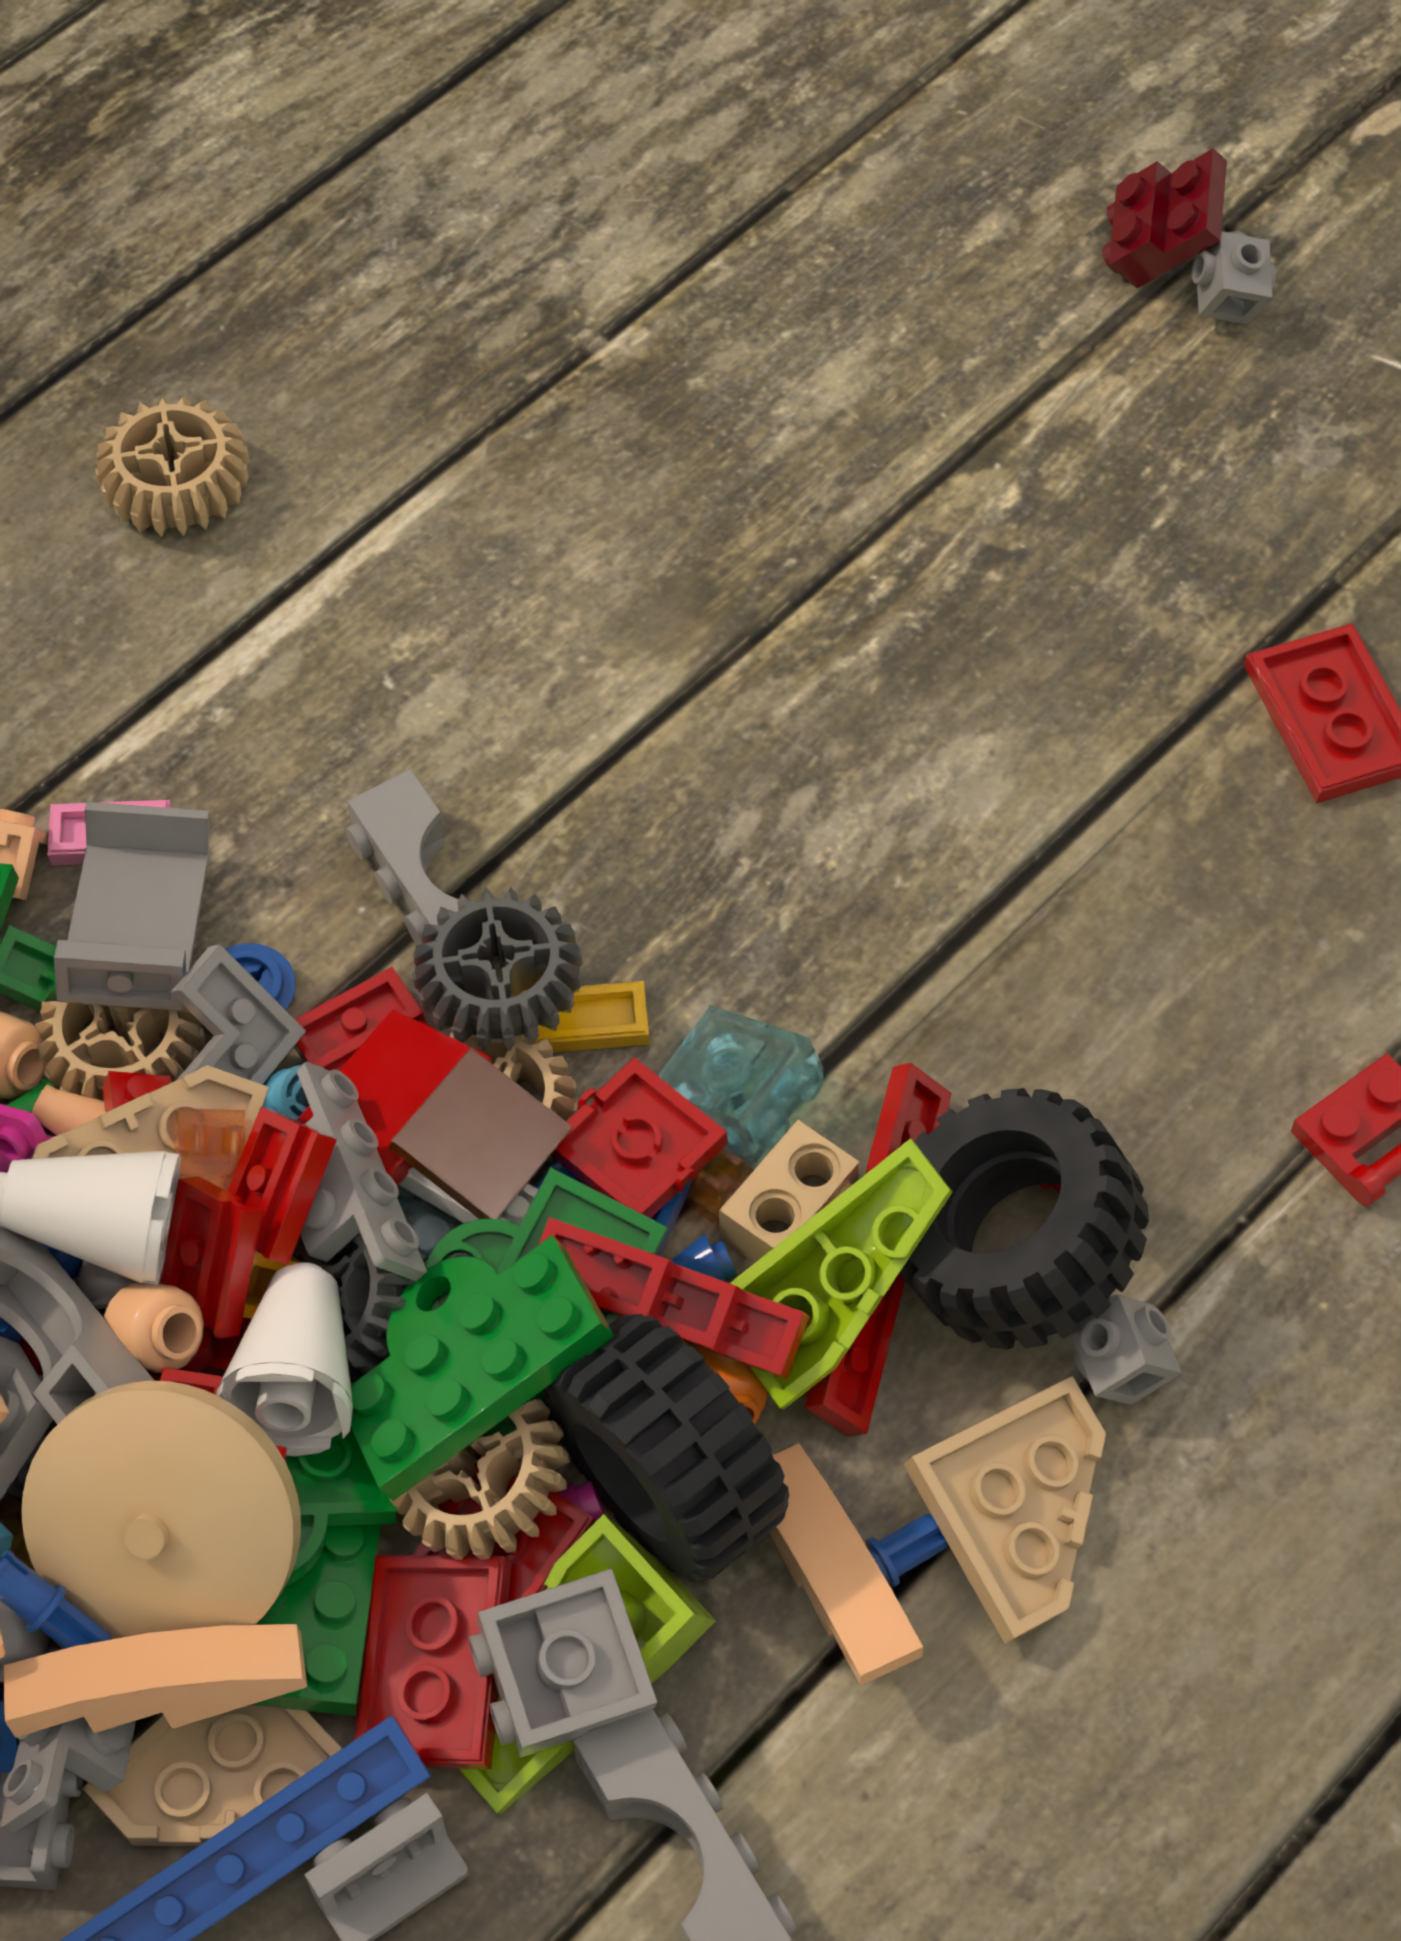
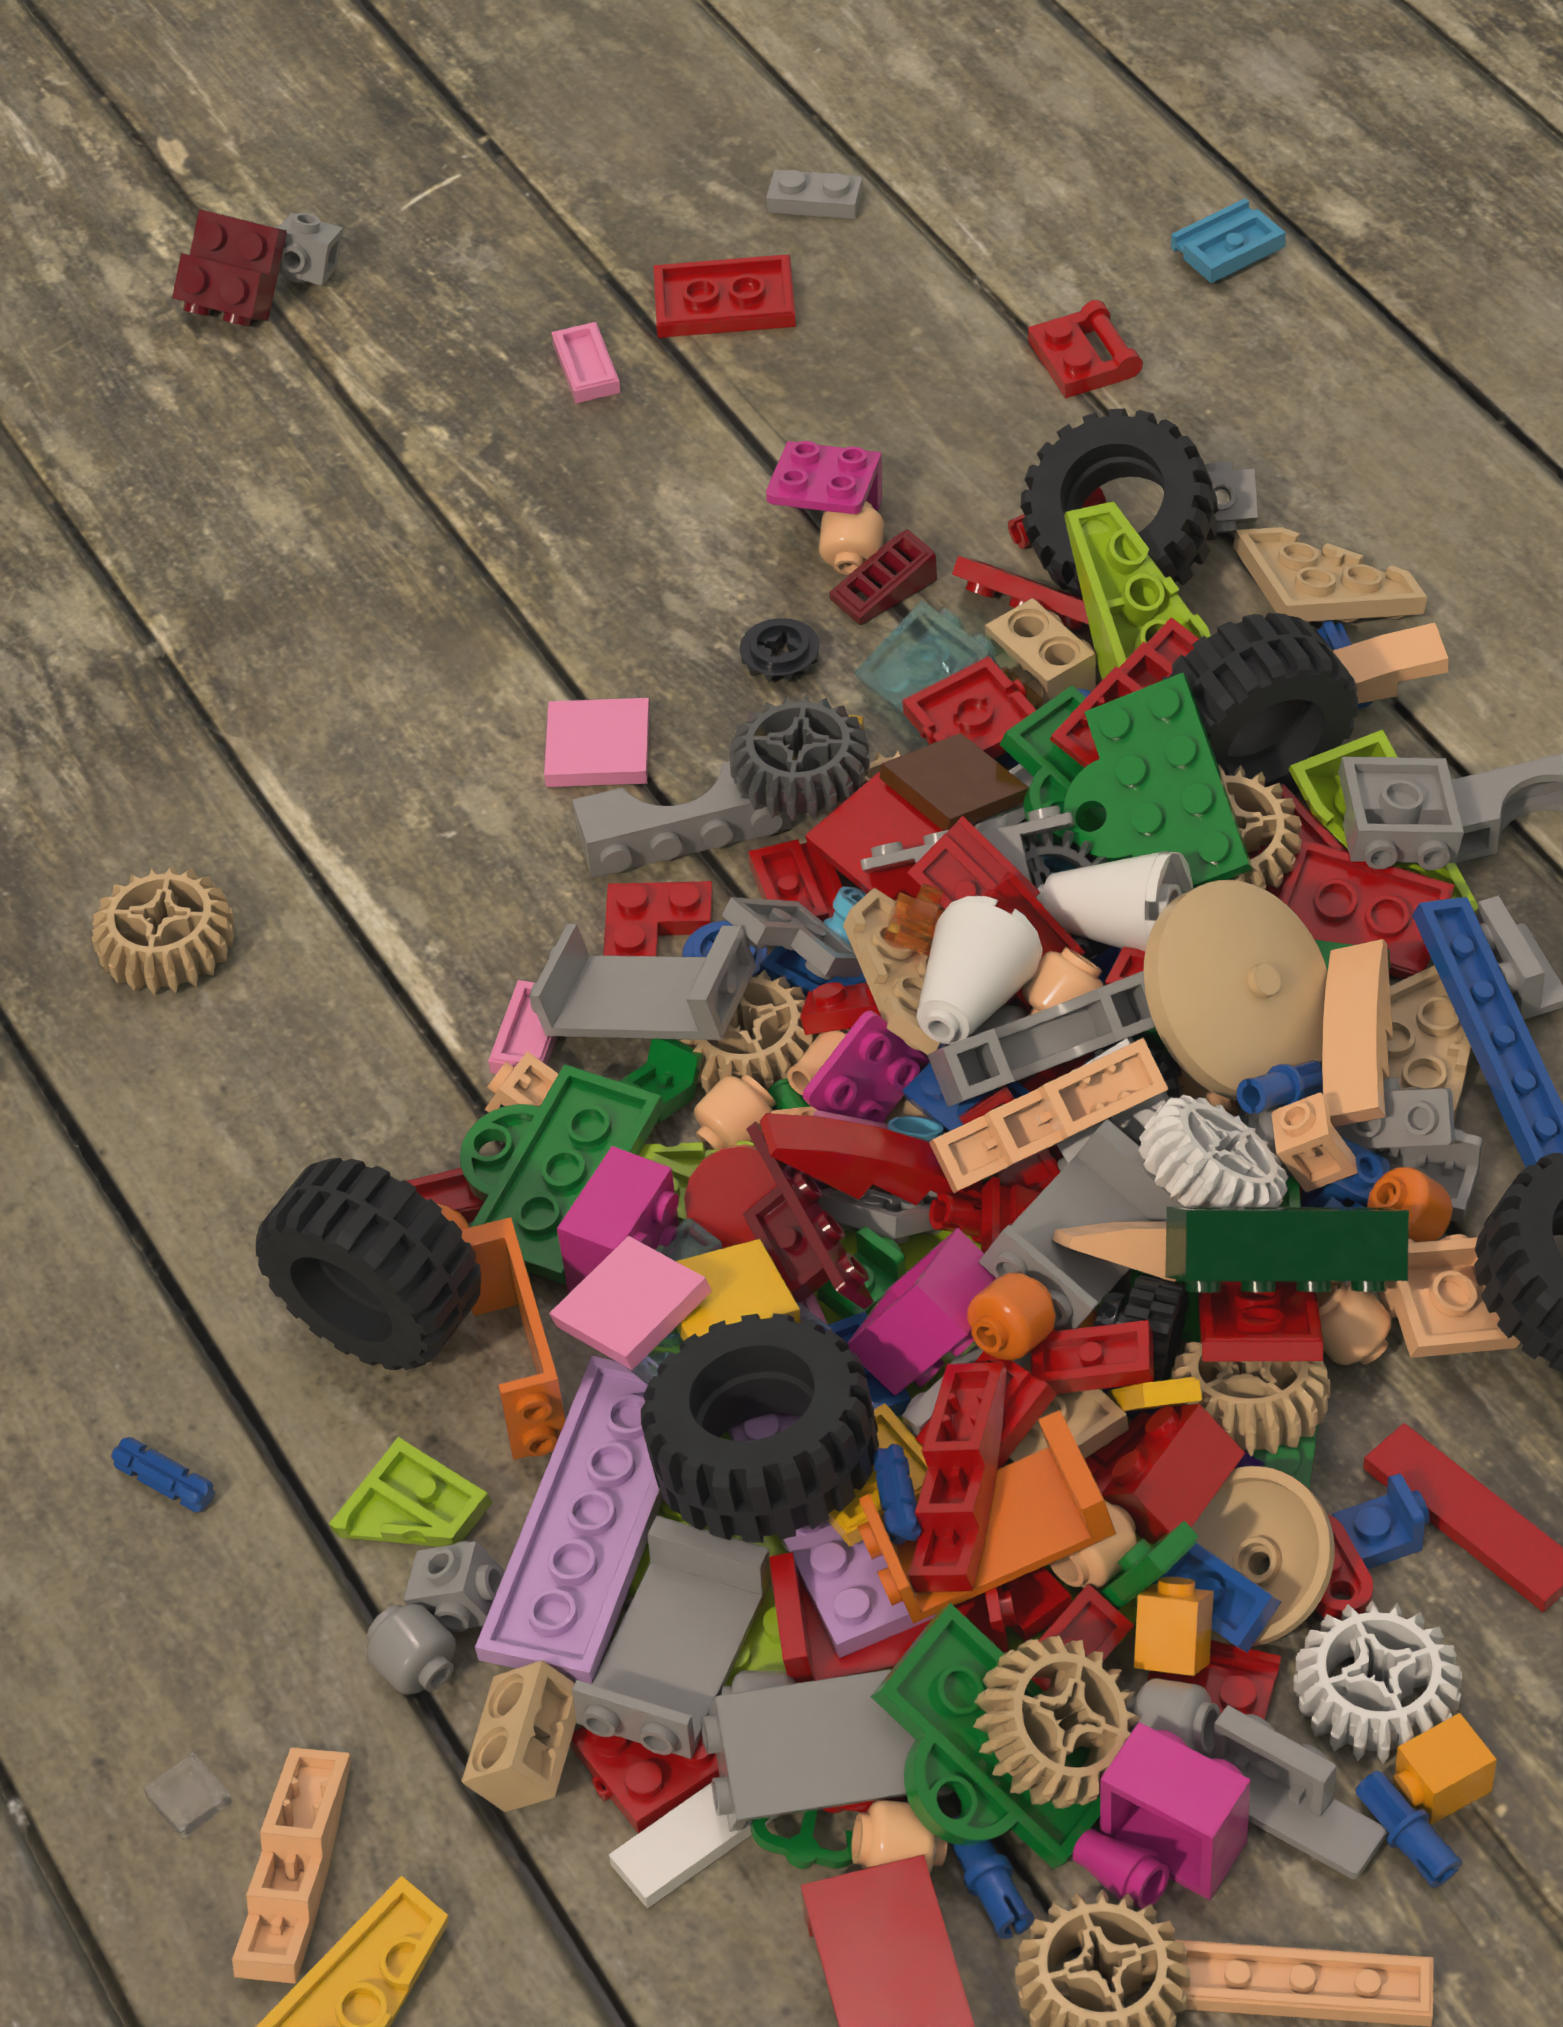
camera: 70 degrees left, 10 degrees down
none -> bright pink tile [544,698,650,787]
none -> bright pink tile [551,322,621,403]
none -> red plate [603,881,713,956]
none -> black gear [740,618,820,683]
none -> dark pink bracket [766,441,882,514]
none -> light nougat head [819,501,884,575]
none -> dark red slope [829,529,937,625]

